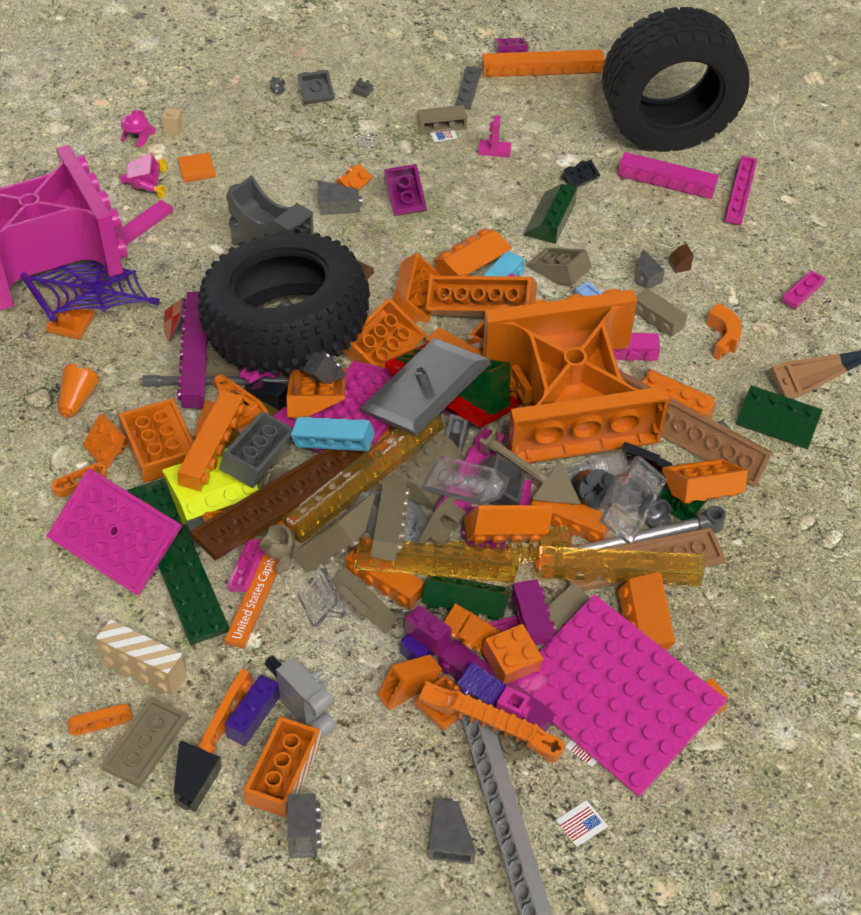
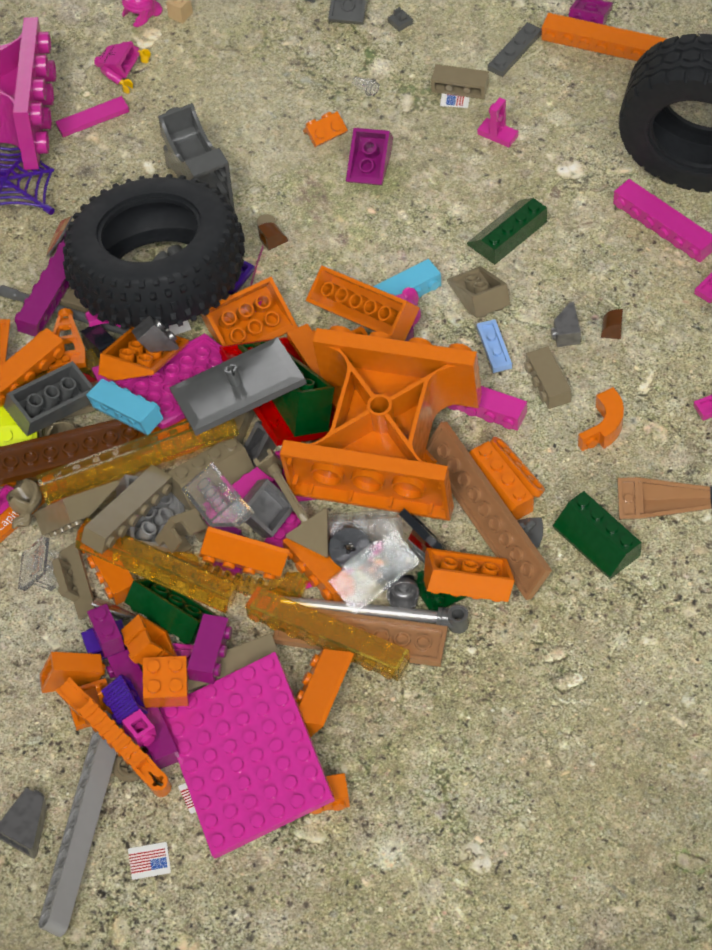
camera: 30 degrees right, 5 degrees up
orange tile [177,152,216,182] -> none
flat silver slope [317,180,363,215] -> none
orange slope [392,252,440,323] -> none
orange slope [434,228,512,276] -> none
black bracket [560,160,601,188] -> none

